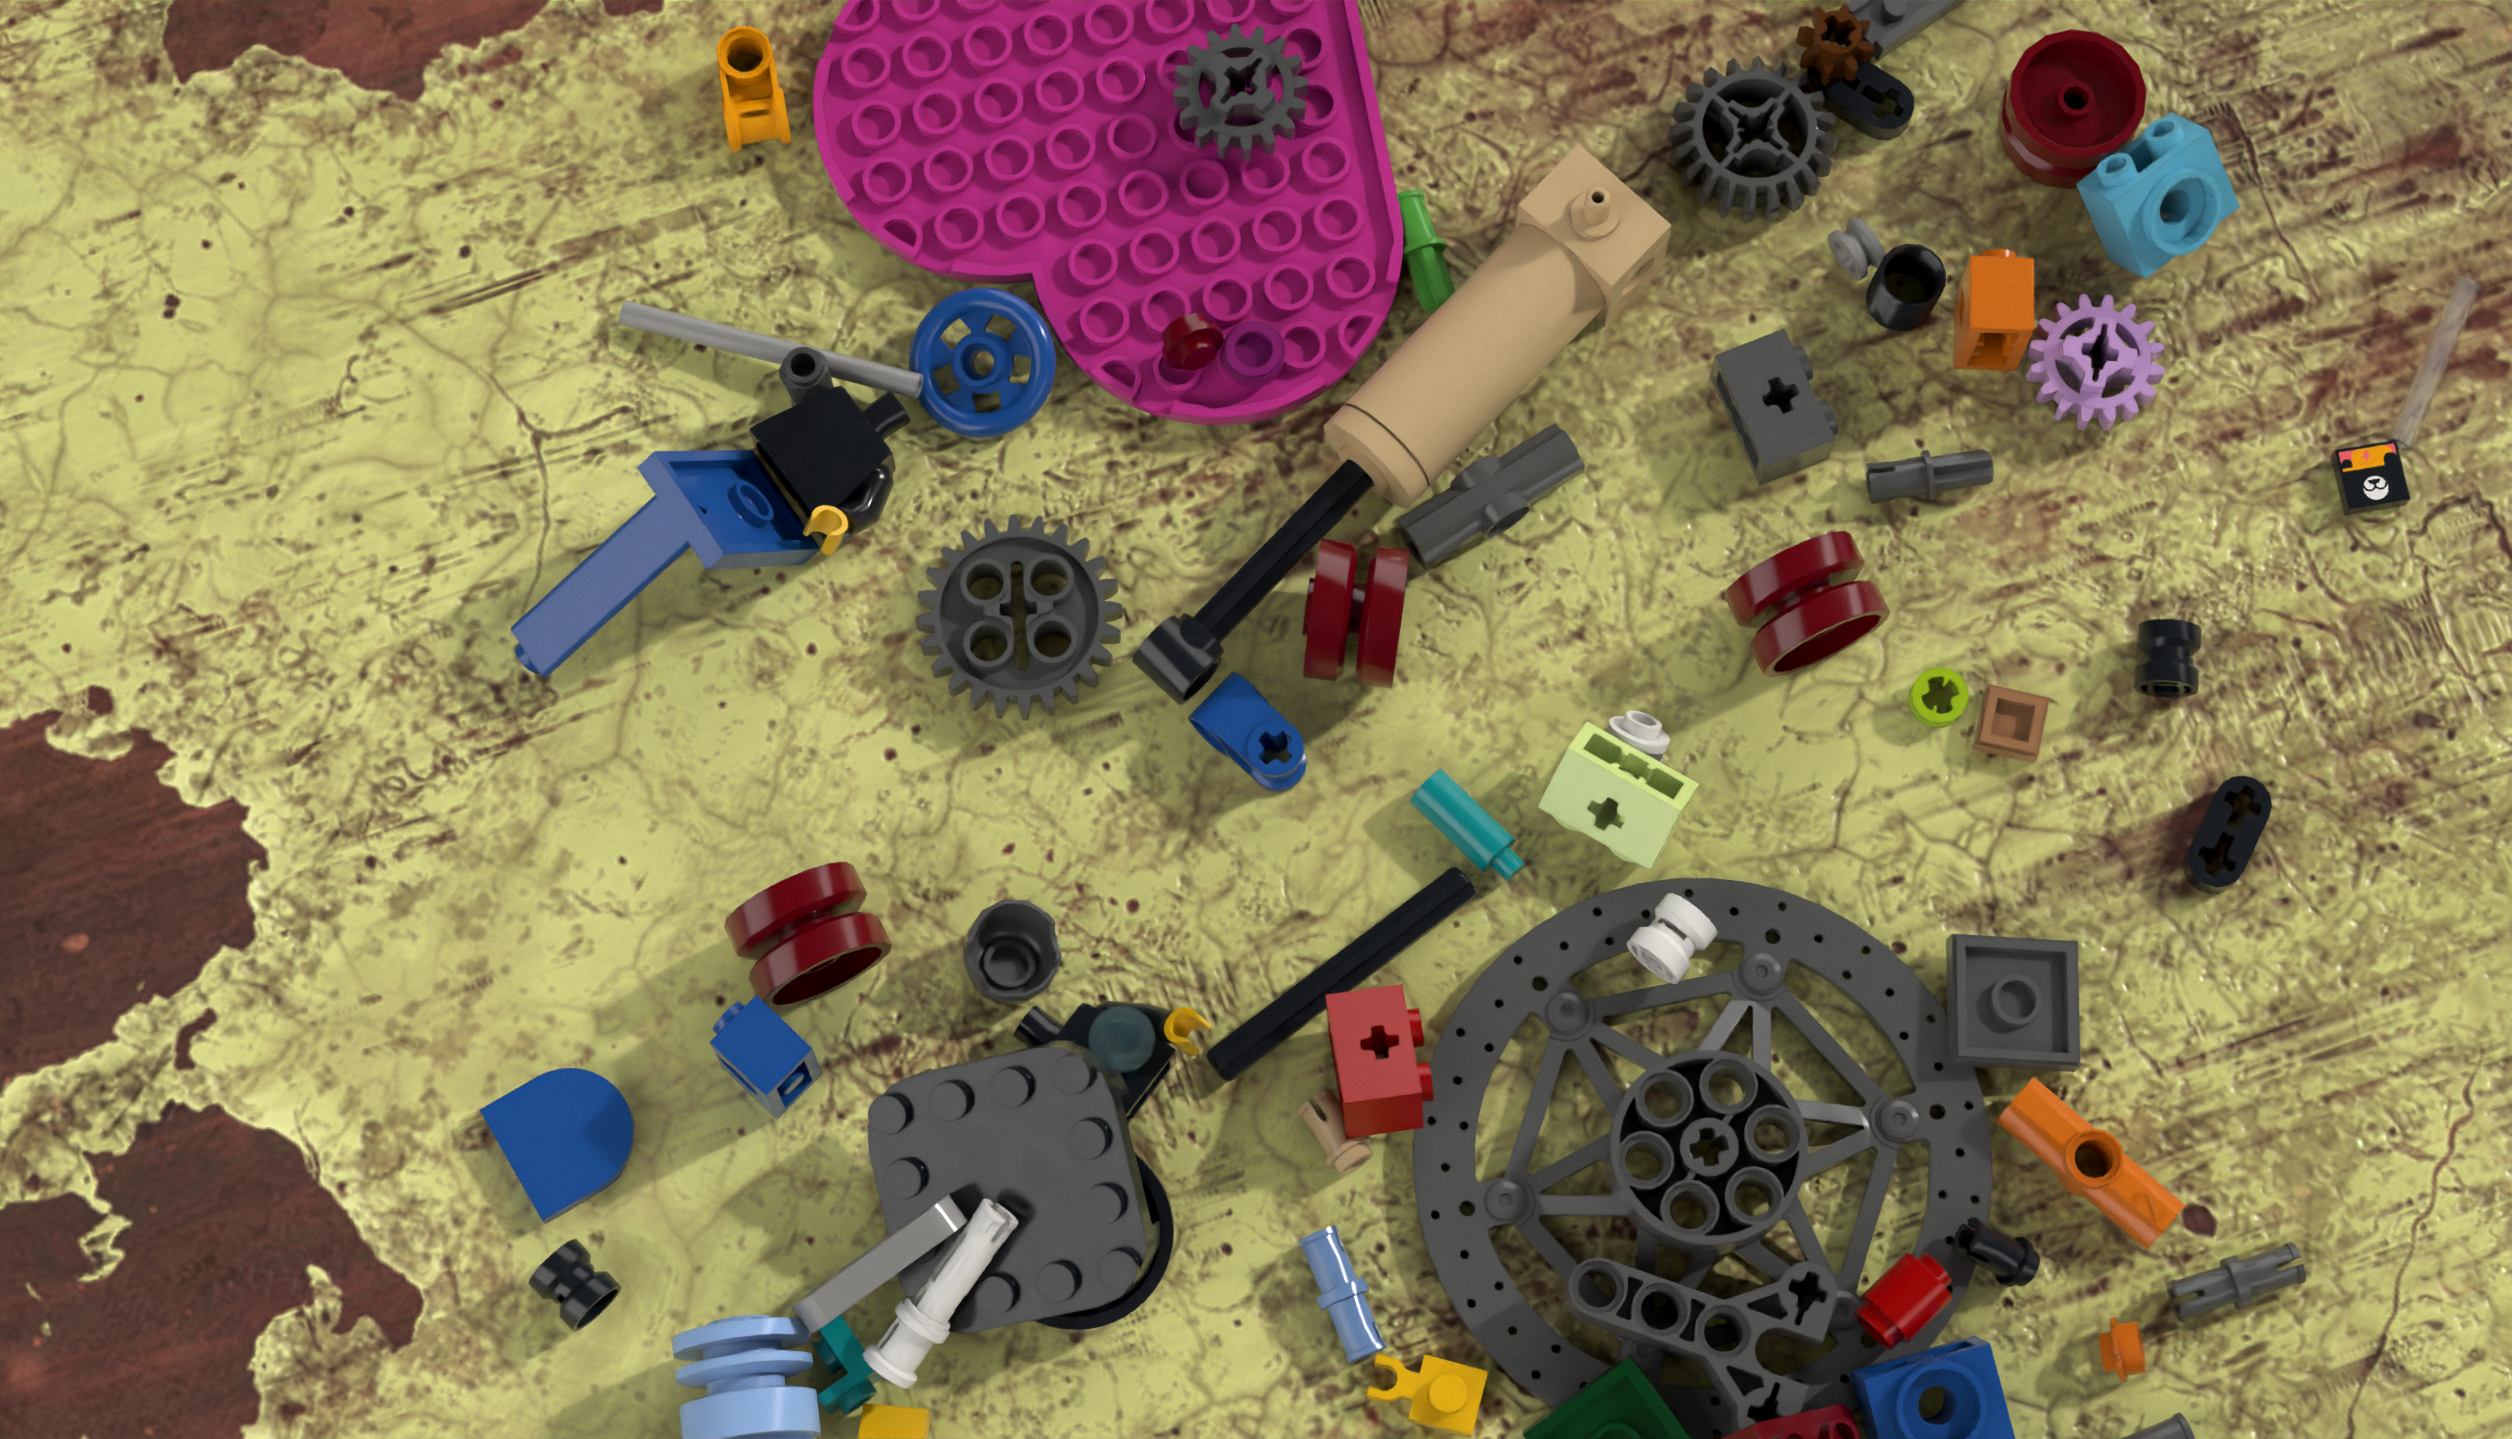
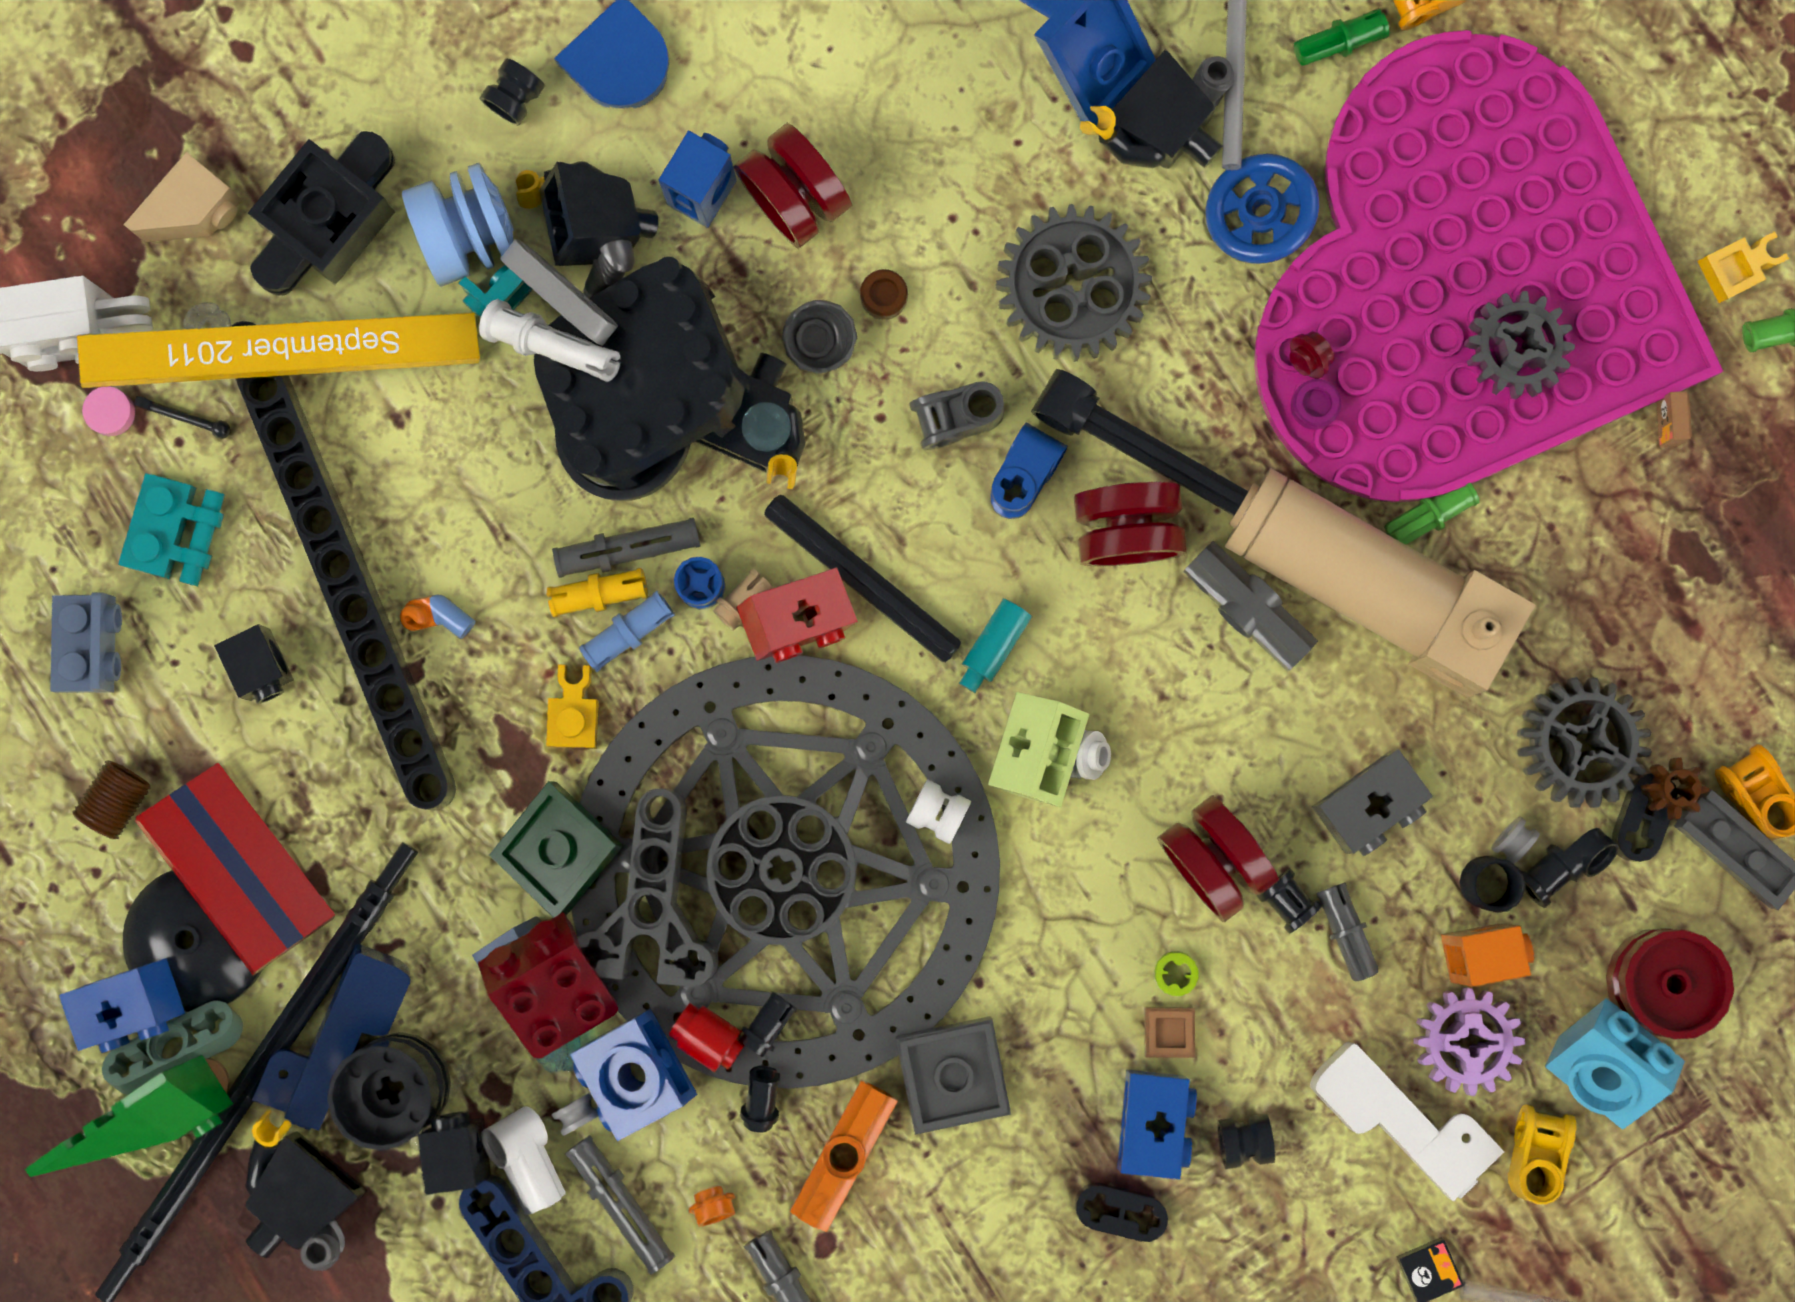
camera: 80 degrees right, 10 degrees up
none -> black torso [516,161,659,298]
none -> yellow pin [547,568,648,617]
none -> dark grey pin [552,517,701,578]
none -> blue wheel [674,557,726,610]
none -> black pin [739,991,798,1057]
none -> reddish brown tile [860,269,908,320]
none -> dark grey piece [909,381,1004,450]
none -> blue brick [1117,1070,1197,1180]
none -> black bush [1257,868,1322,934]
none -> green axle [1293,8,1390,66]
none -> white piece [1310,1042,1504,1201]
none -> yellow piece [1508,1104,1576,1205]
none -> black connector [1520,828,1619,908]

